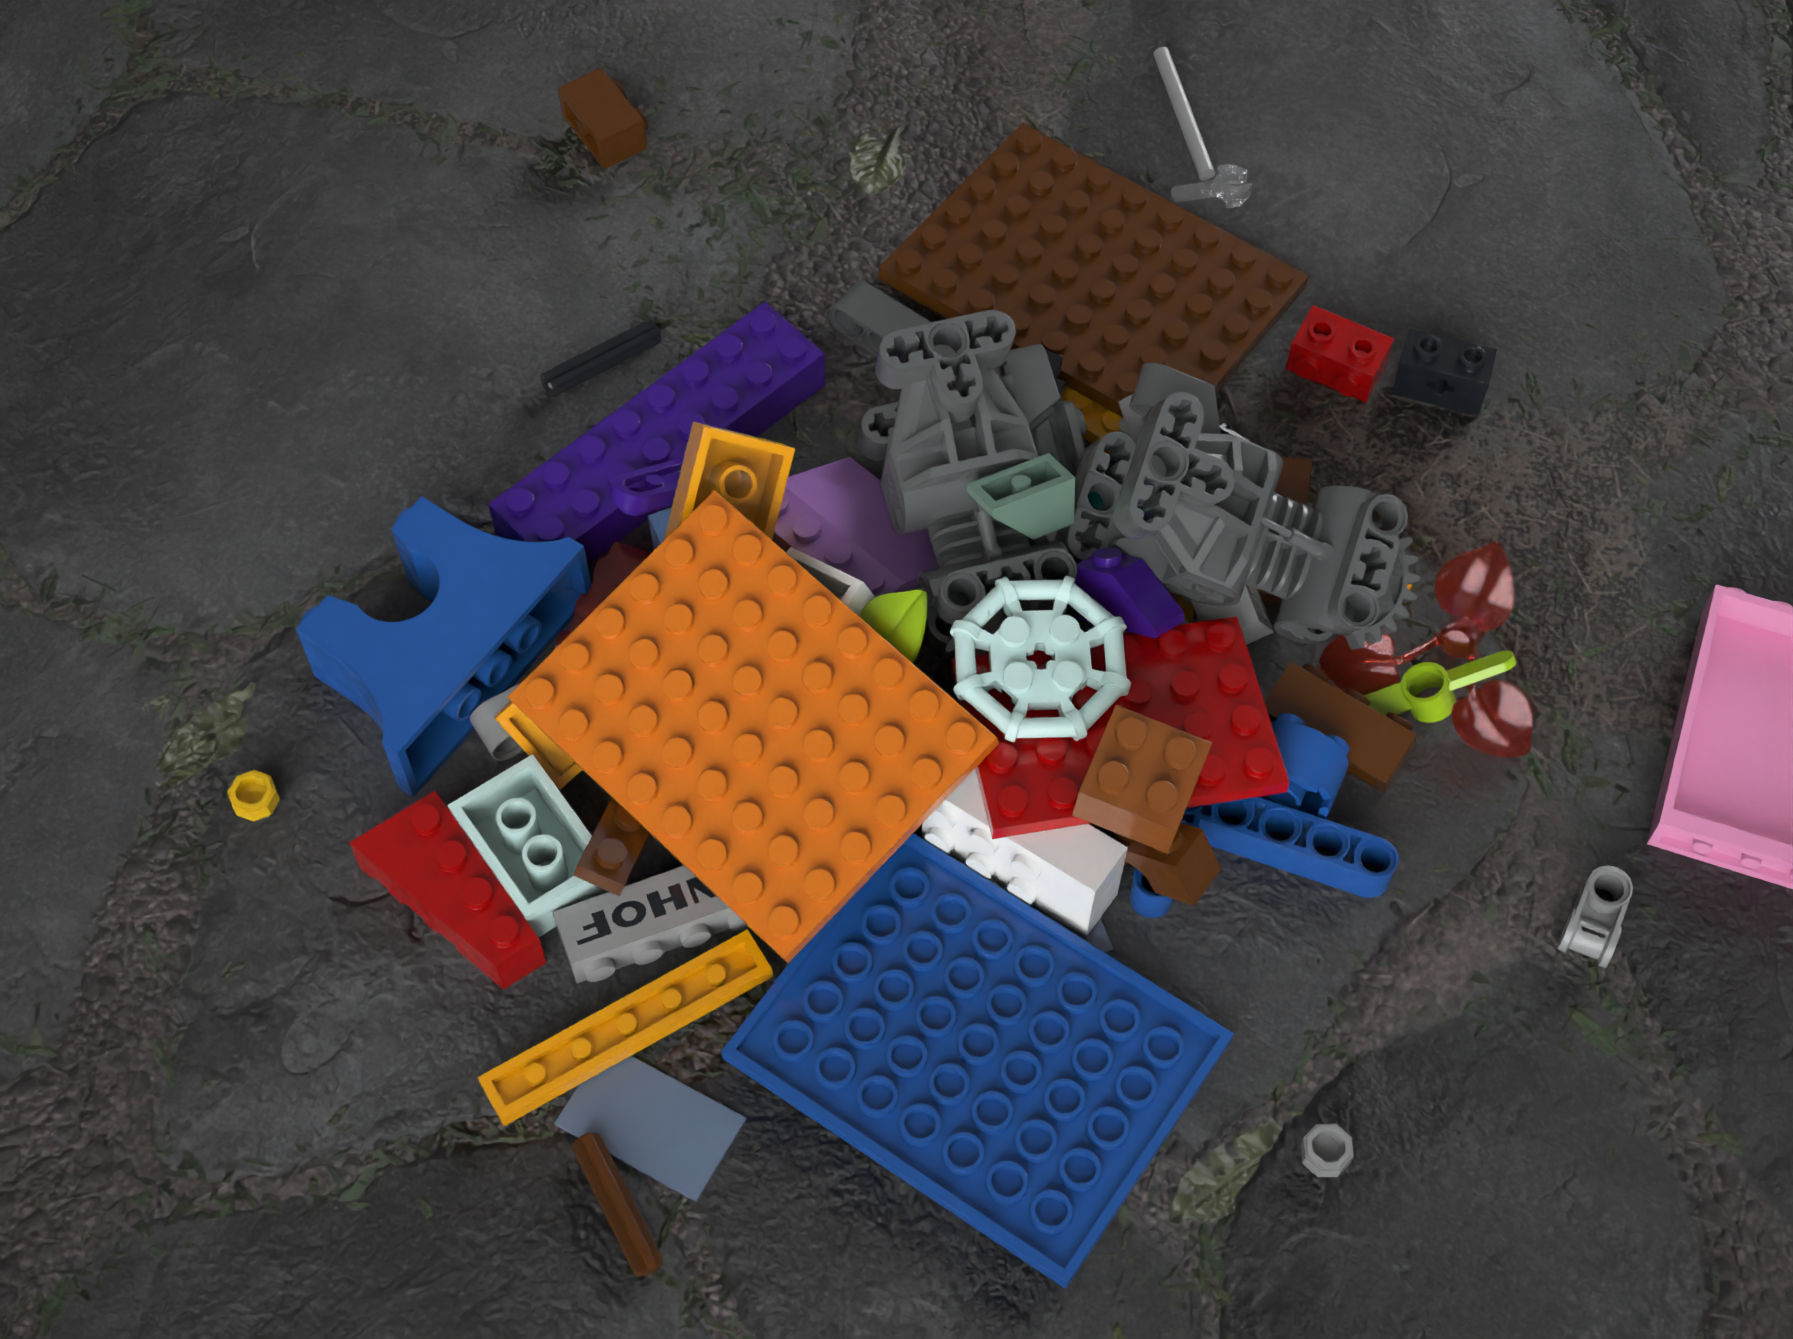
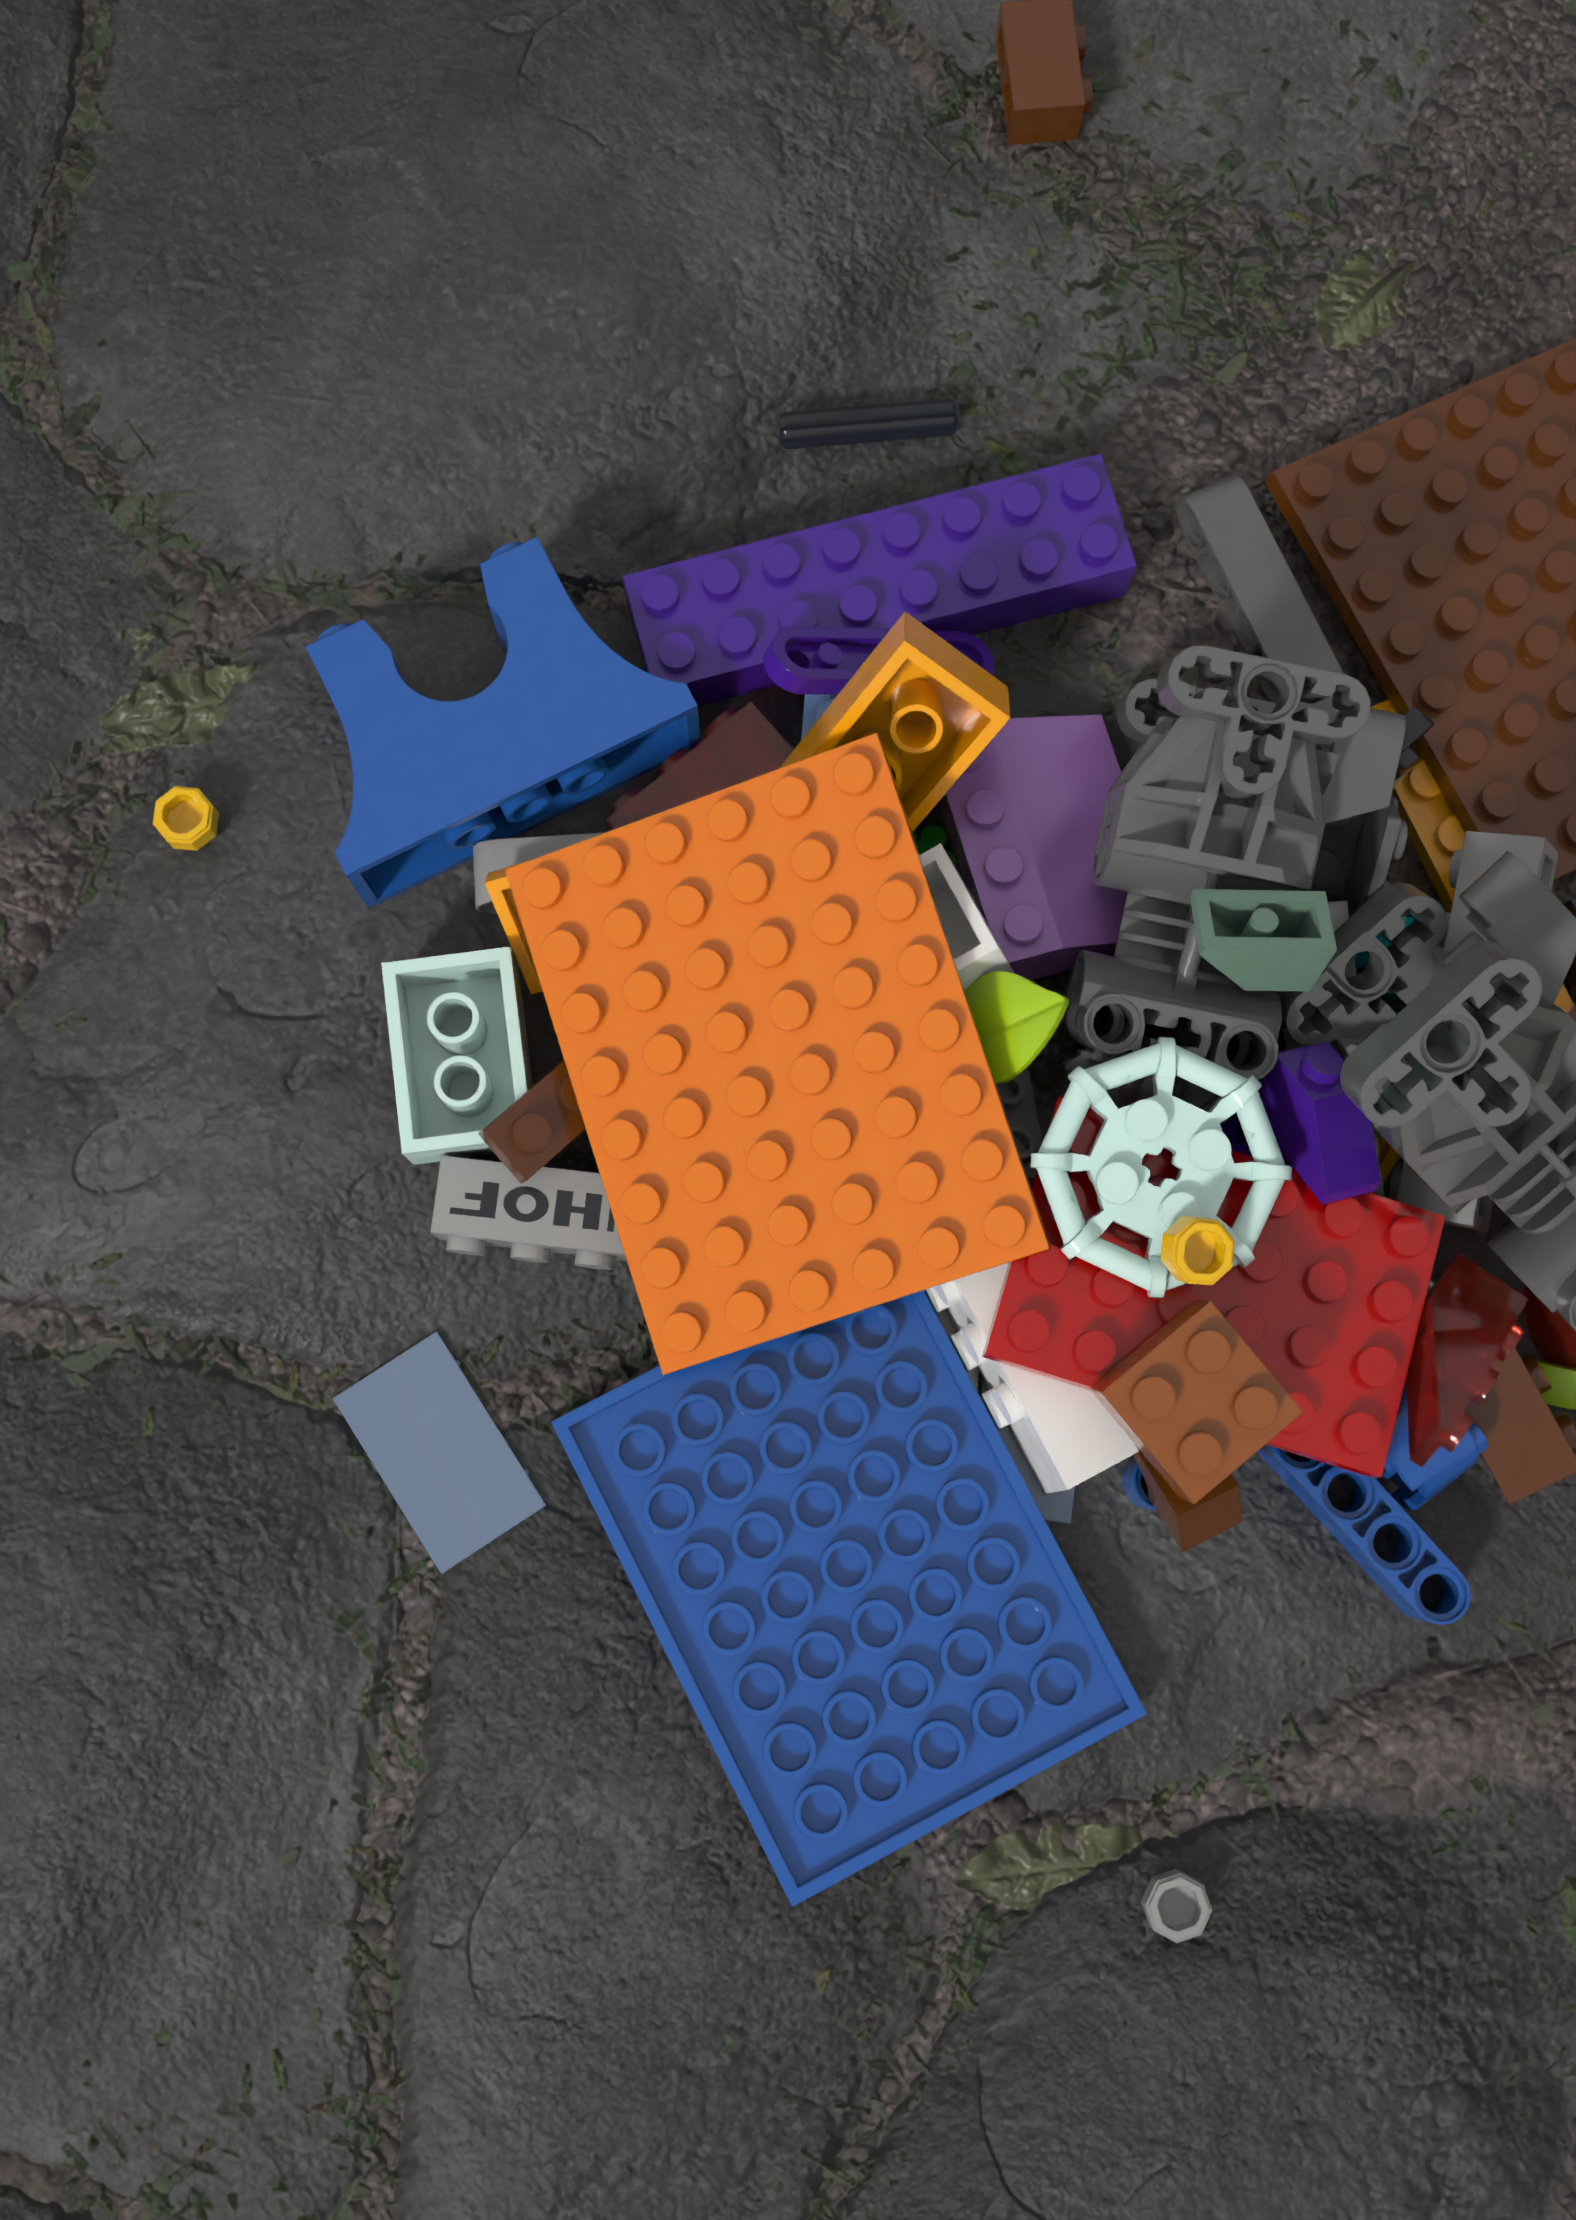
camera: 25 degrees right, 20 degrees up
red wedge [349,791,546,990] -> none
light orange plate [477,929,773,1127] -> none
reddish brown axle [572,1132,663,1277] -> none
none -> yellow tile [1160,1215,1235,1285]
none -> clear red slope [1406,1253,1529,1468]

